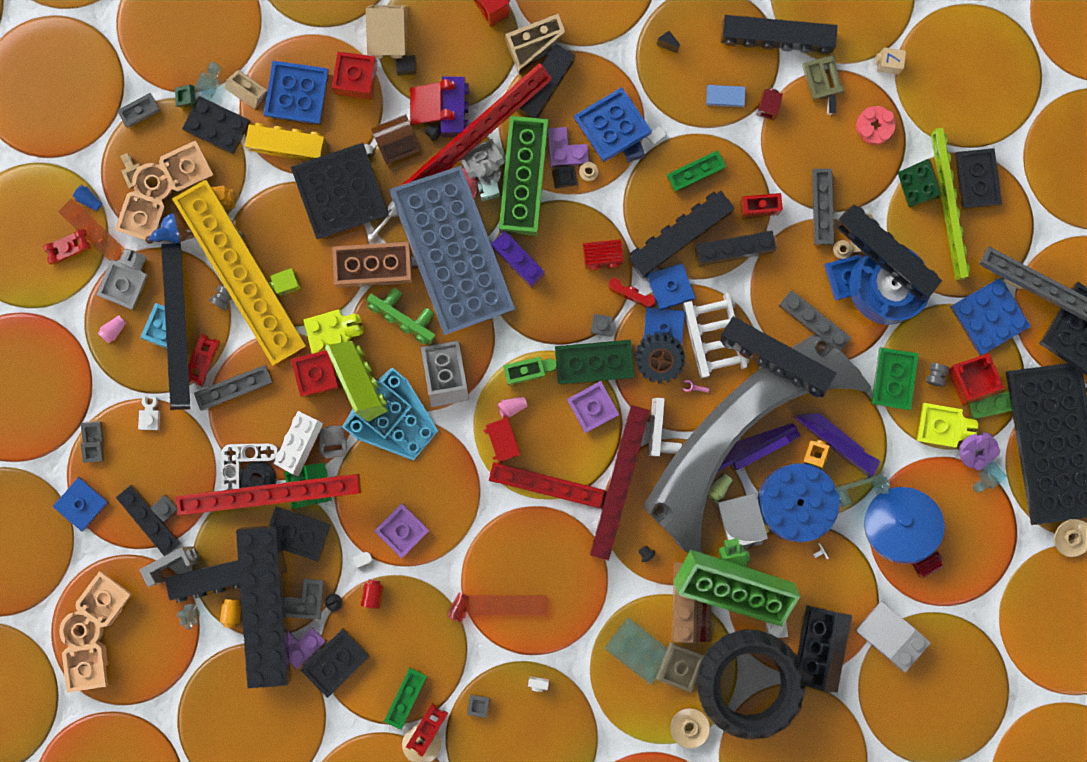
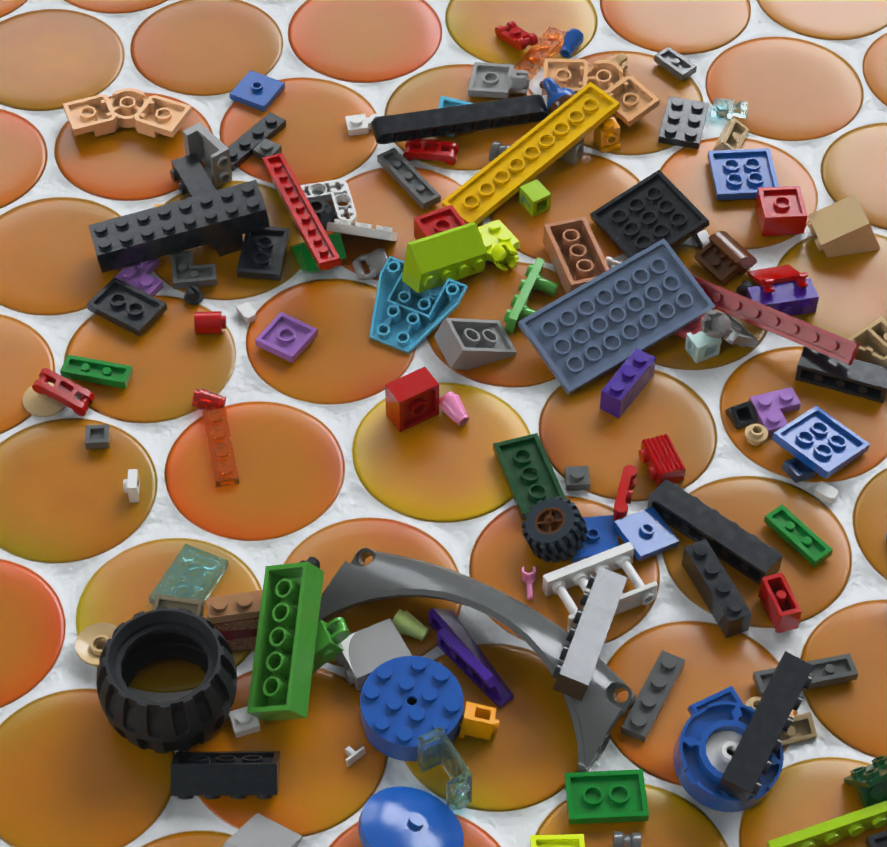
camera: 75 degrees right, 35 degrees down
dark grey slope [81,421,104,463] -> none
bright pink cone [98,316,127,343] -> none
dark green plate [175,84,196,108] -> none
clear light blue plant [177,604,200,630] -> none
yellow brick [245,123,327,161] -> none
black slope [396,55,416,75] -> none
red tile [488,462,605,508] -> none
bright green brick [499,116,548,236] -> none
bright green brick [503,357,556,386] -> none
medium lavender plate [567,381,619,433] -> none
dark red brick [590,405,650,560] -> none
white piece [648,398,682,457] -> none
dark purple wedge [794,413,880,477] -> none

